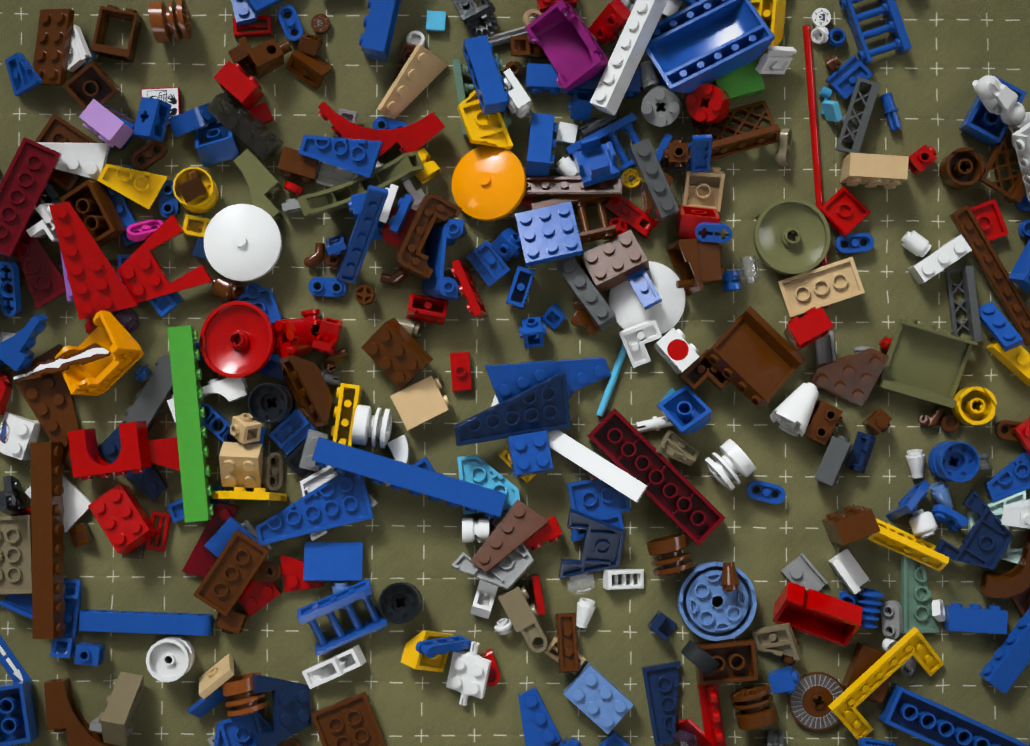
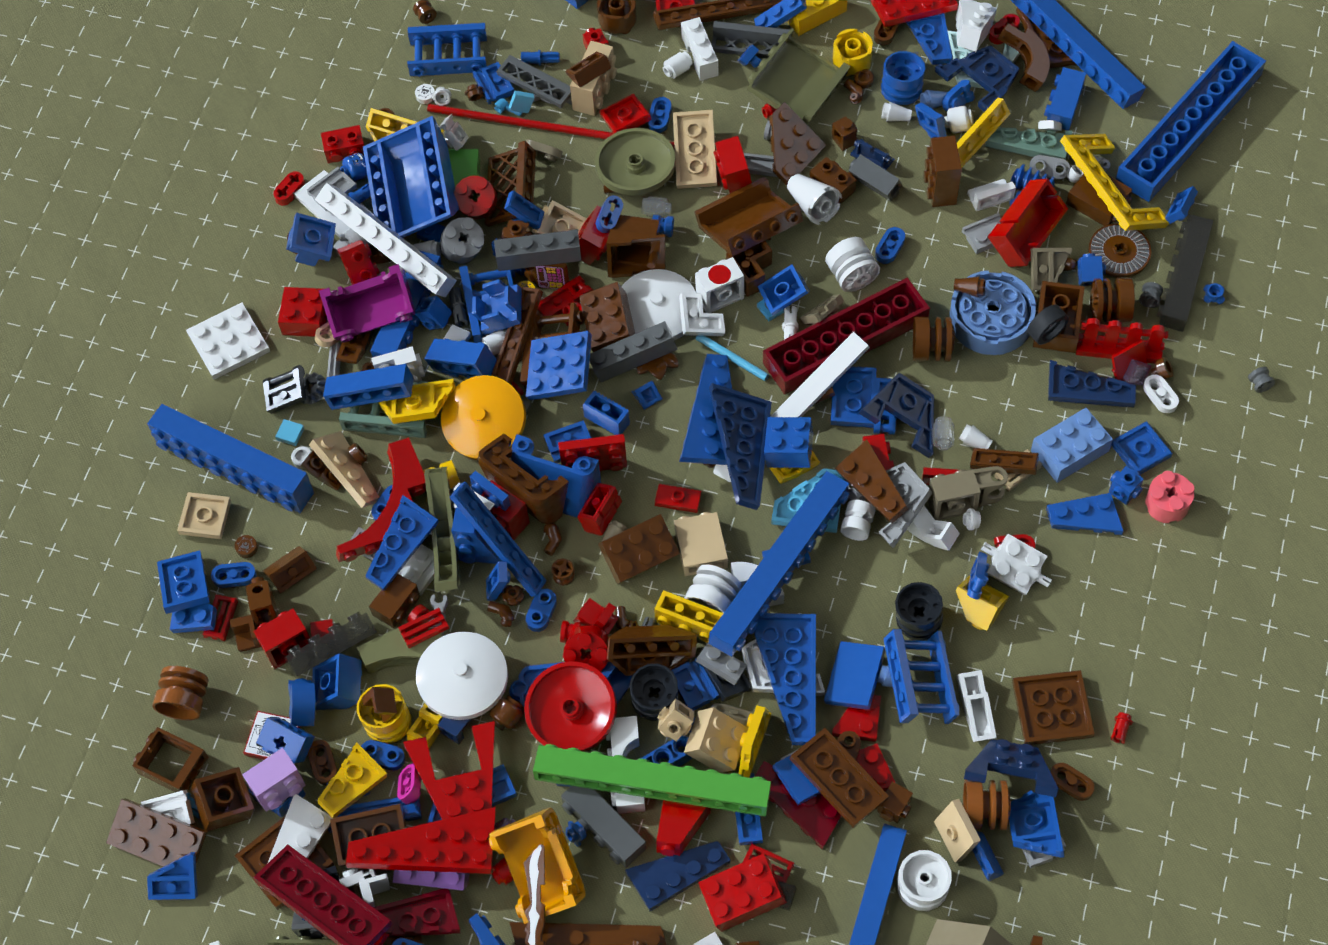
camera: 70 degrees left, 25 degrees down
red arch [68,421,152,481] -> none
reddish brown slope [298,33,323,56] -> none
blue brick [491,227,523,261] -> none
blue brick [518,317,547,348] -> none
white slope [603,569,644,590] -> none
plate [627,268,662,310] -> none
dark blue panel [647,610,677,642] -> none
blue plate [827,28,846,48] -> none
none -> reddish brown tile [348,443,368,465]
none -> red tile [398,608,449,649]
none -> reddish brown slope [565,51,611,87]
none -> blue tile [737,45,761,68]

